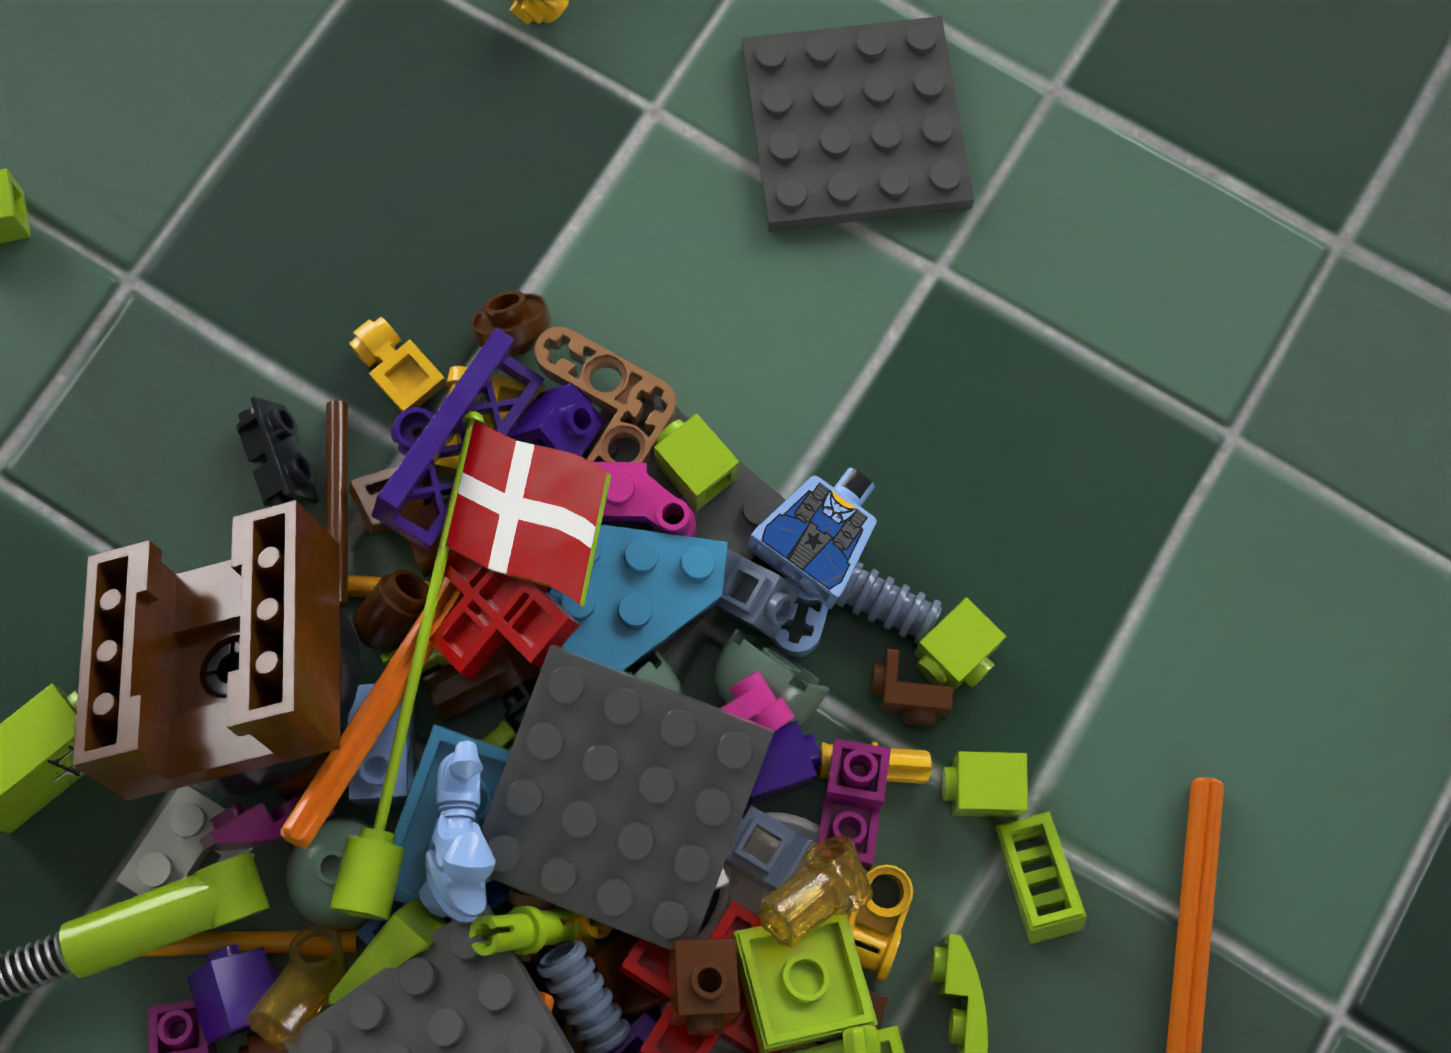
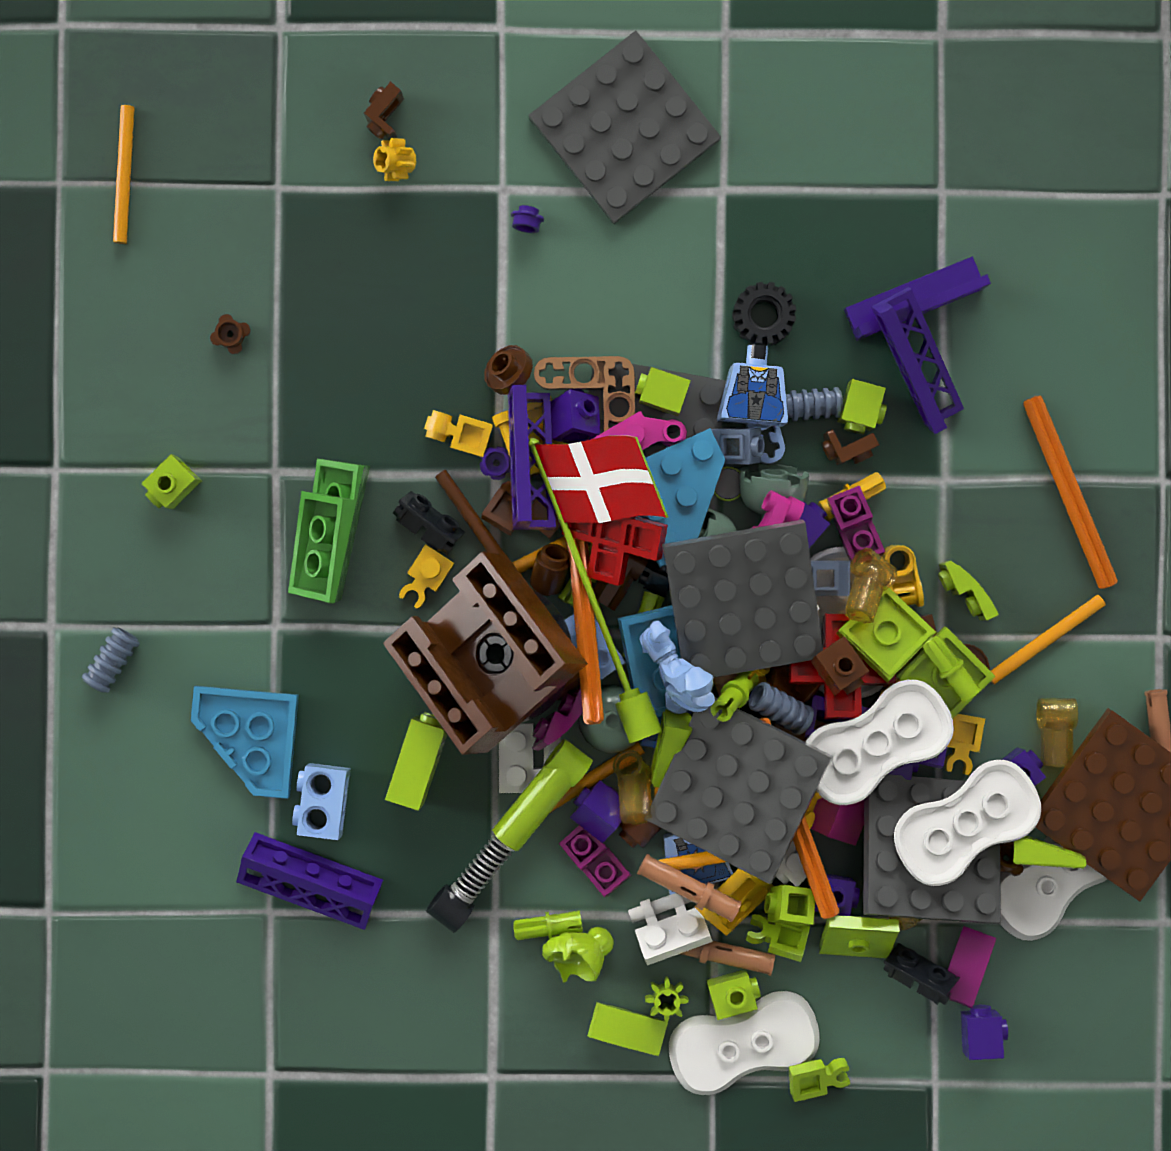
camera: 30 degrees left, 15 degrees up
lime brick [942,751,1028,818] -> none
lime slope [995,811,1087,944] -> none
none -> reddish brown plate [210,314,251,354]
none -> bright green slope [288,458,370,603]
none -> yellow plate [399,544,455,609]
none -> dark purple plate [511,205,544,233]
none -> flat silver tile [714,467,741,502]
none -> black tyre [732,282,796,346]
none -> dark purple fence [844,256,991,341]
none -> dark purple fence [871,287,964,434]

